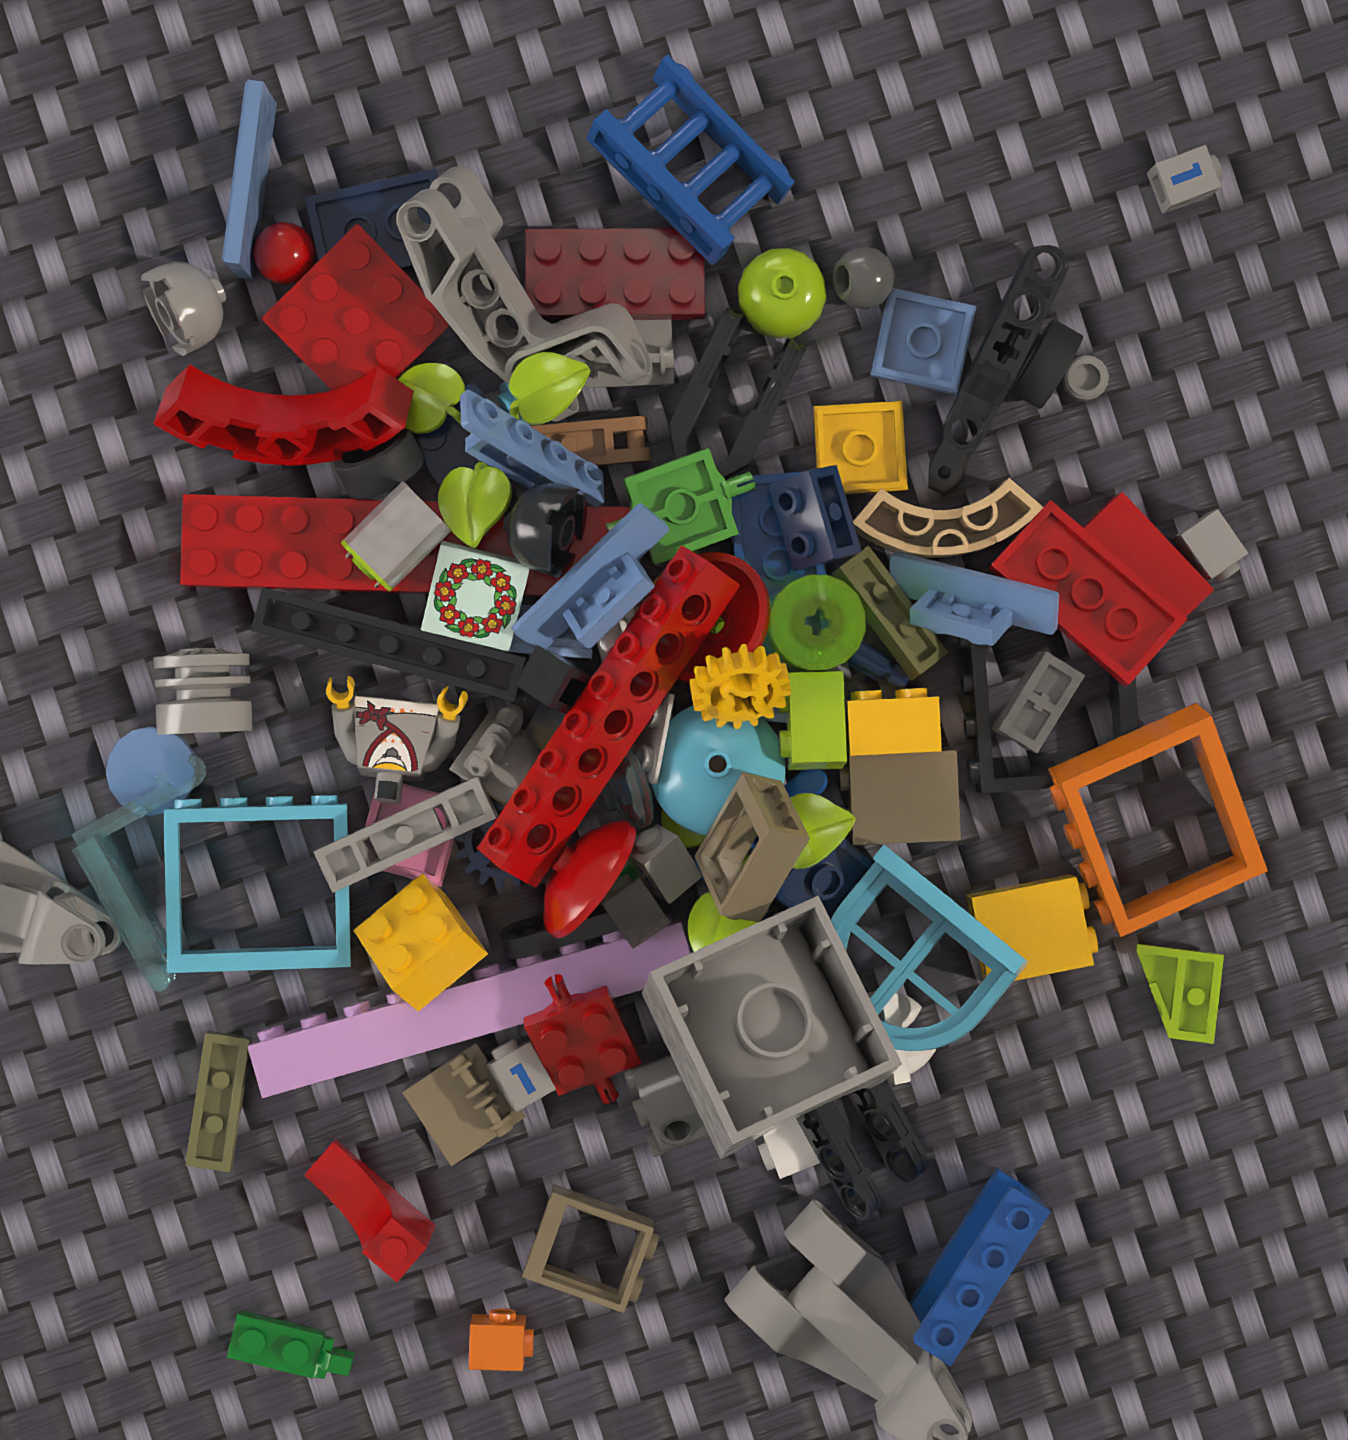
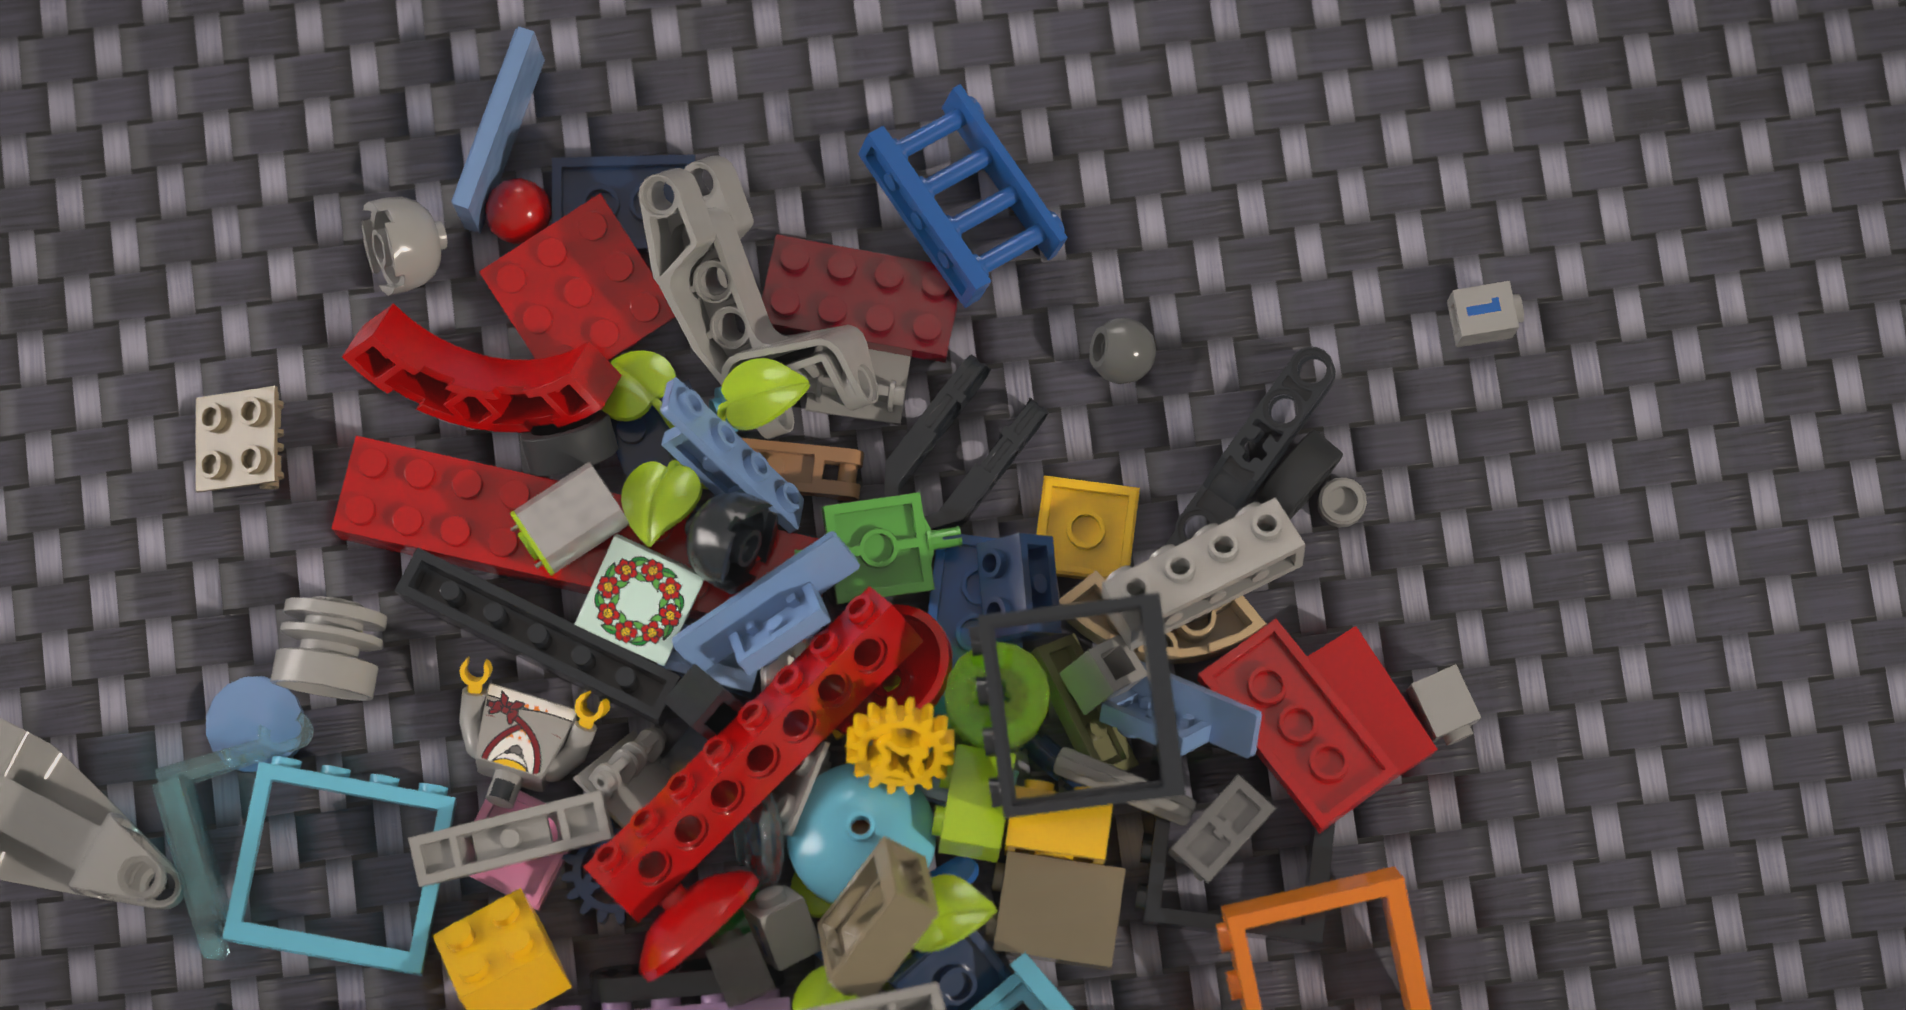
camera: 10 degrees right, 10 degrees down
lime cylinder [737,248,826,339] -> none
medium blue tile [870,288,976,395] -> none
none -> hinge [196,386,284,493]
none -> black window [969,592,1186,818]
none -> light grey axle [1053,747,1196,826]
none -> light grey brick [1059,634,1147,715]
none -> light grey brick [1102,497,1305,651]

